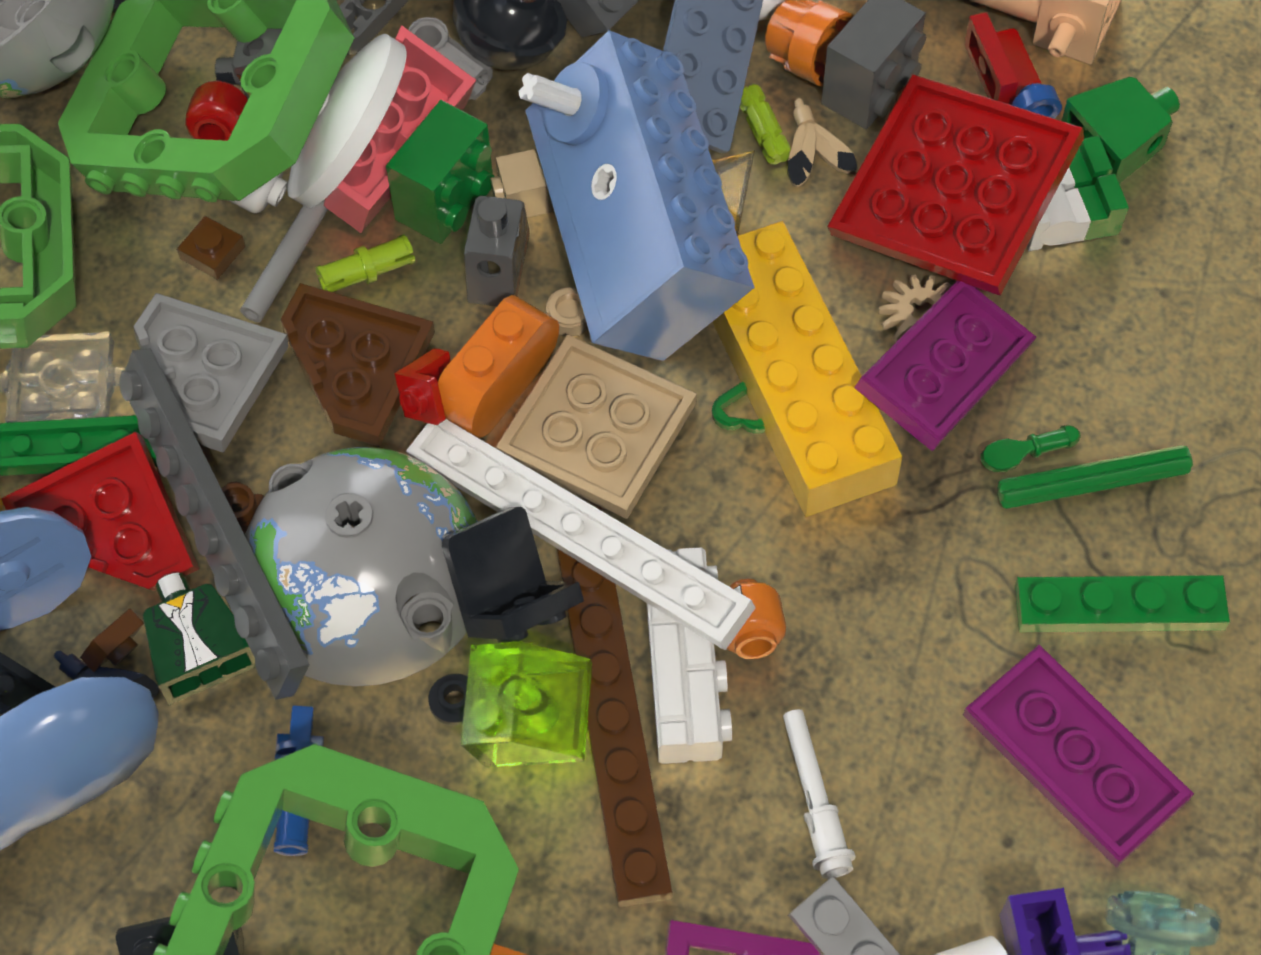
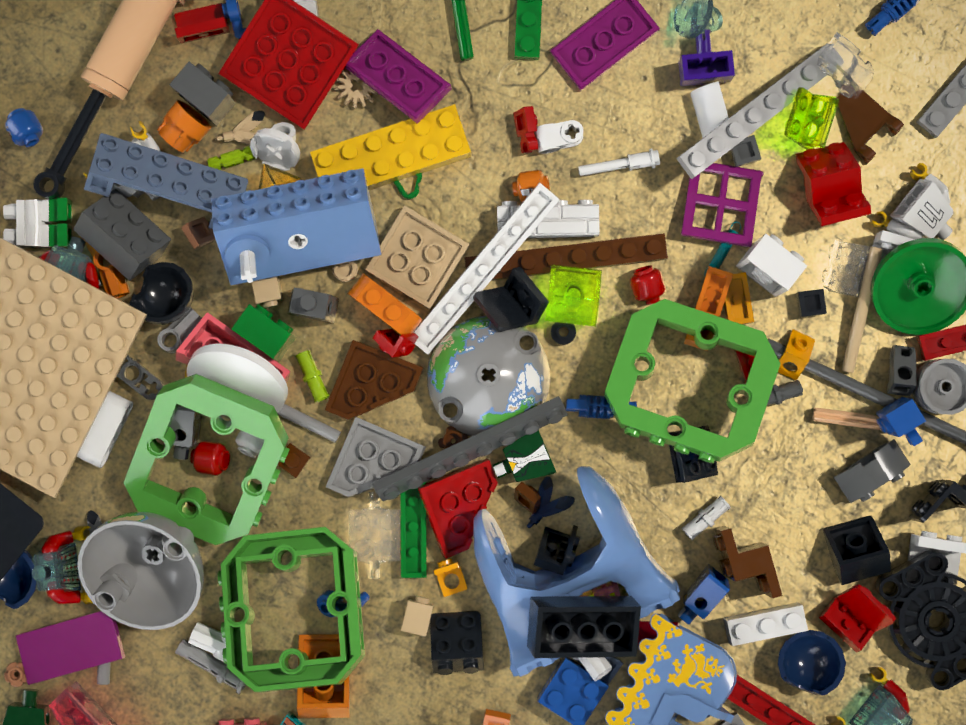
camera: 85 degrees left, 25 degrees up
green piece [980,425,1081,472] -> none
none -> white tile [250,122,301,171]
none -> red plate [513,106,538,154]
none -> white piece [535,120,583,154]
none -> red head [630,265,666,305]

